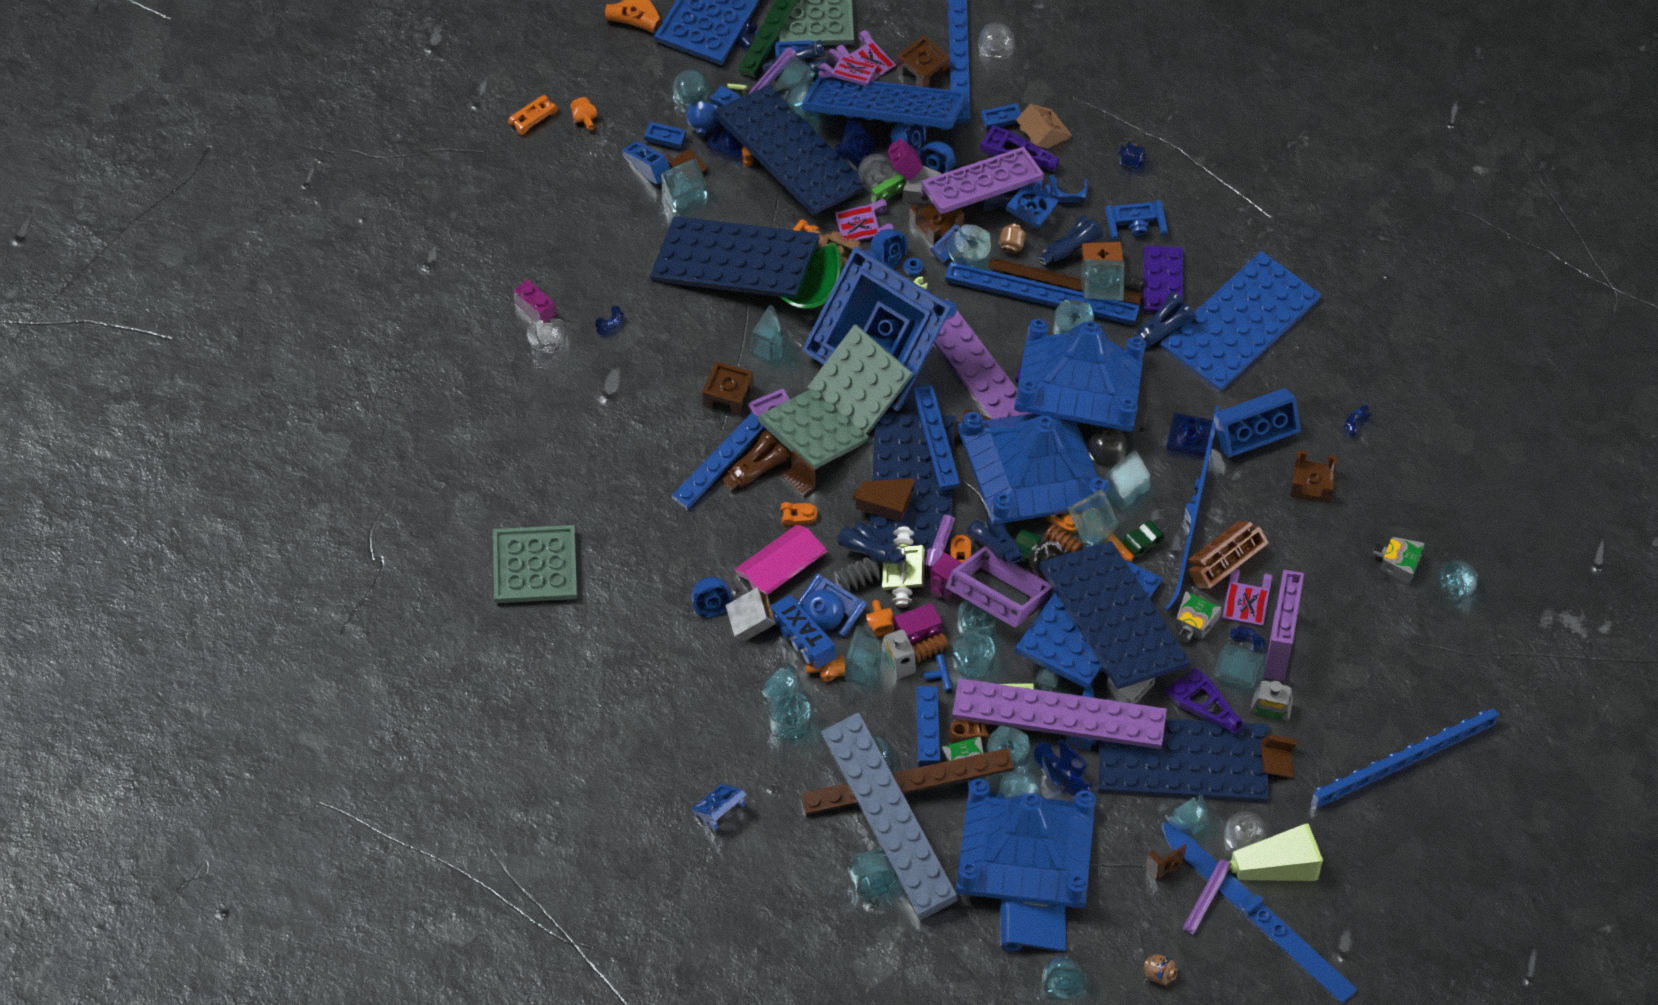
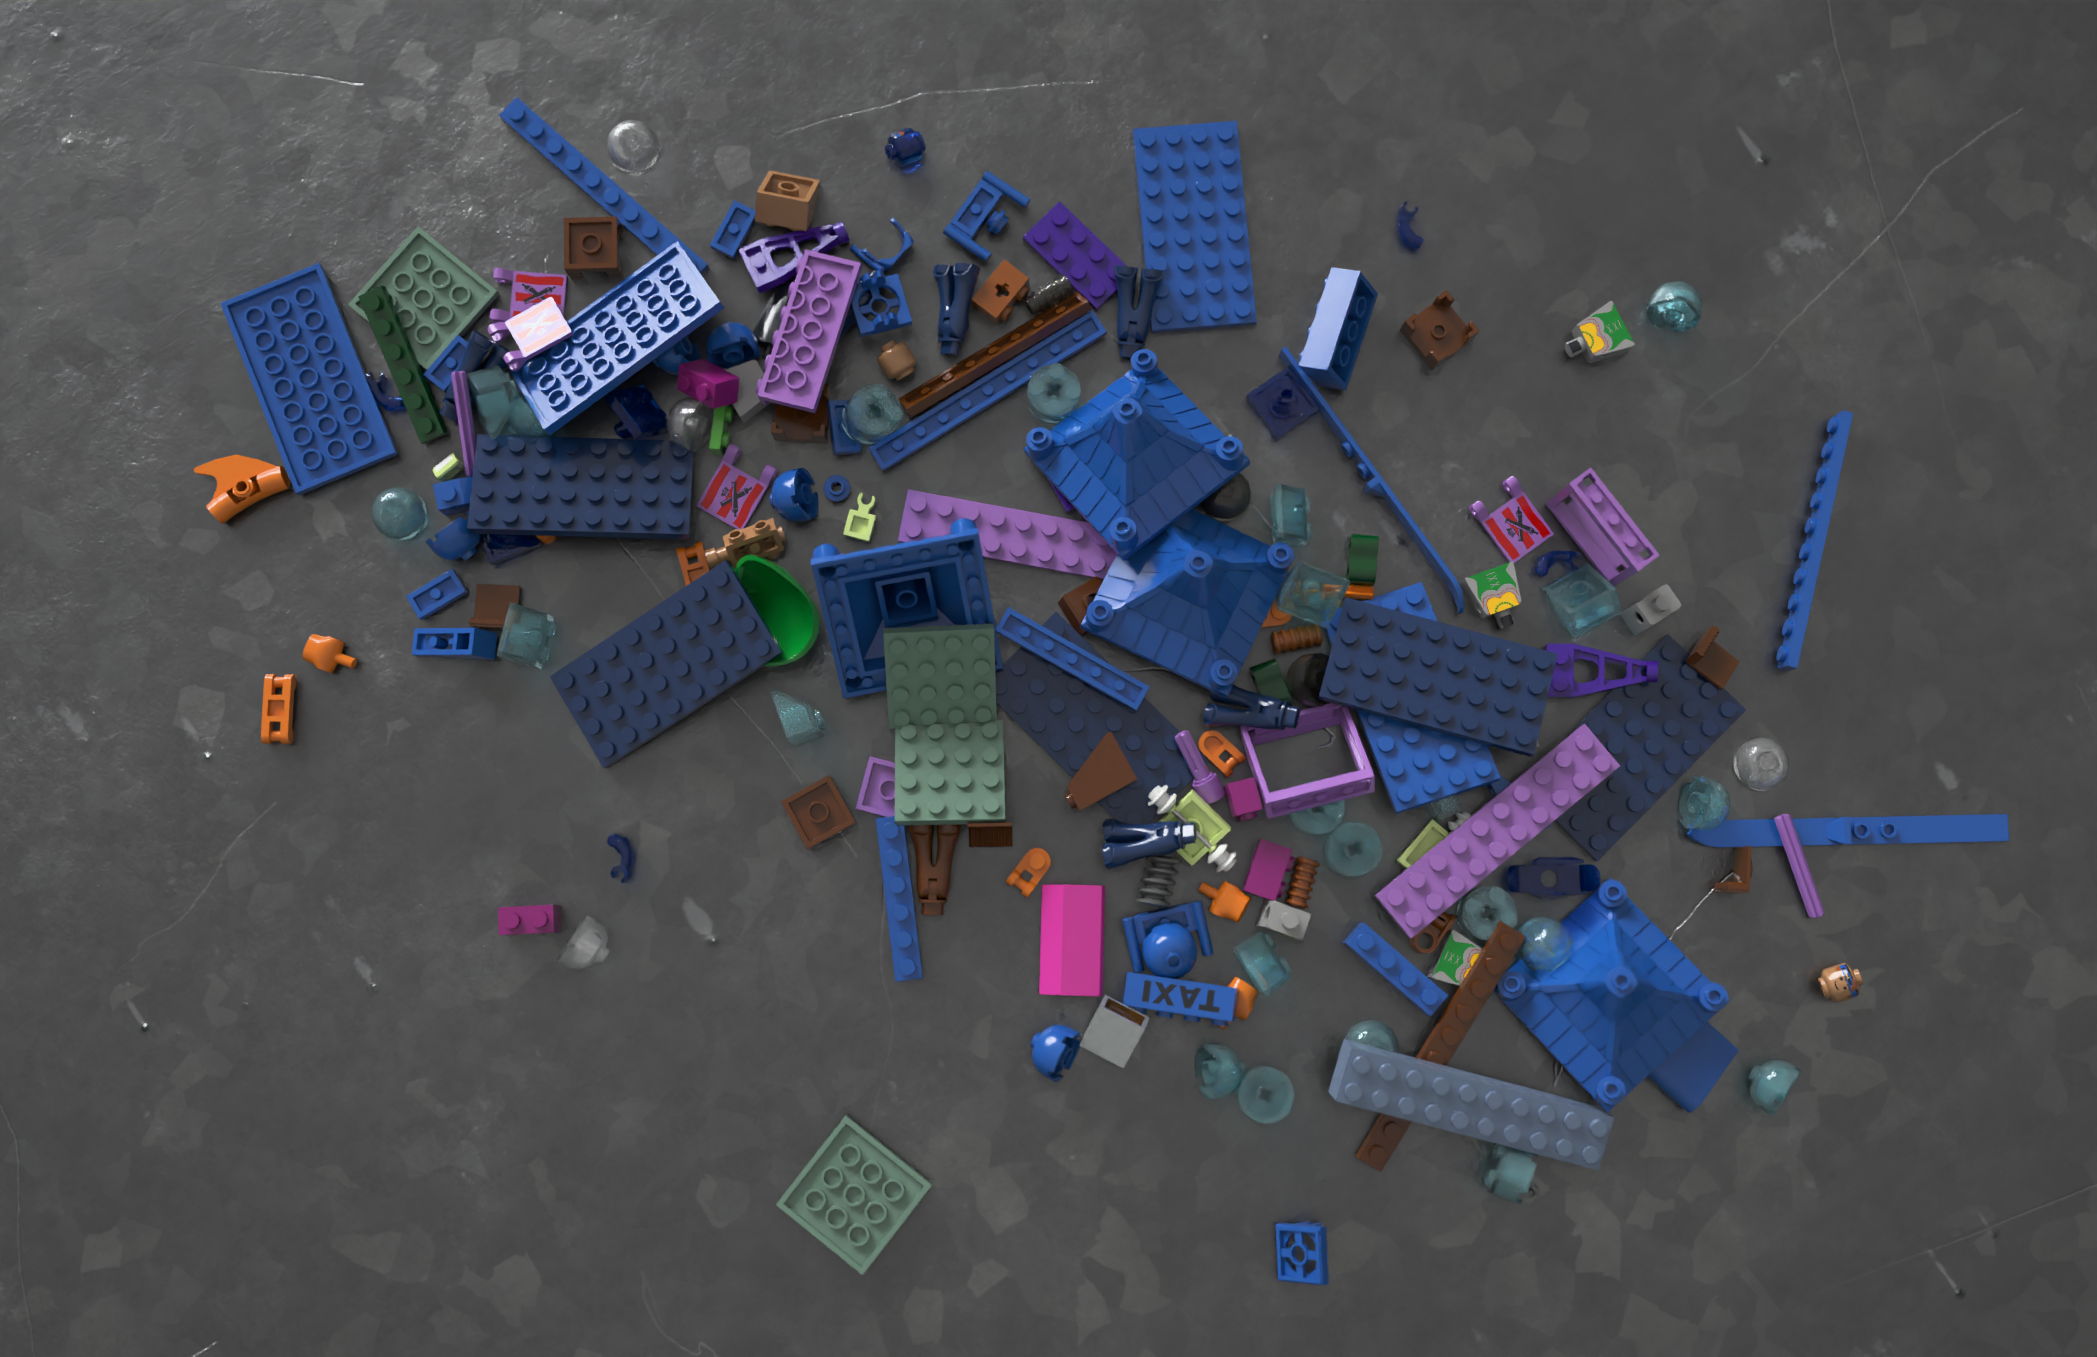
camera: 50 degrees left, 25 degrees up
blue piece [923,654,953,692] -> none
clear light blue slope [1081,259,1125,301] -> none
dark orange brick [1188,521,1269,589] -> none
yellowish green slope [1229,823,1323,881] -> none

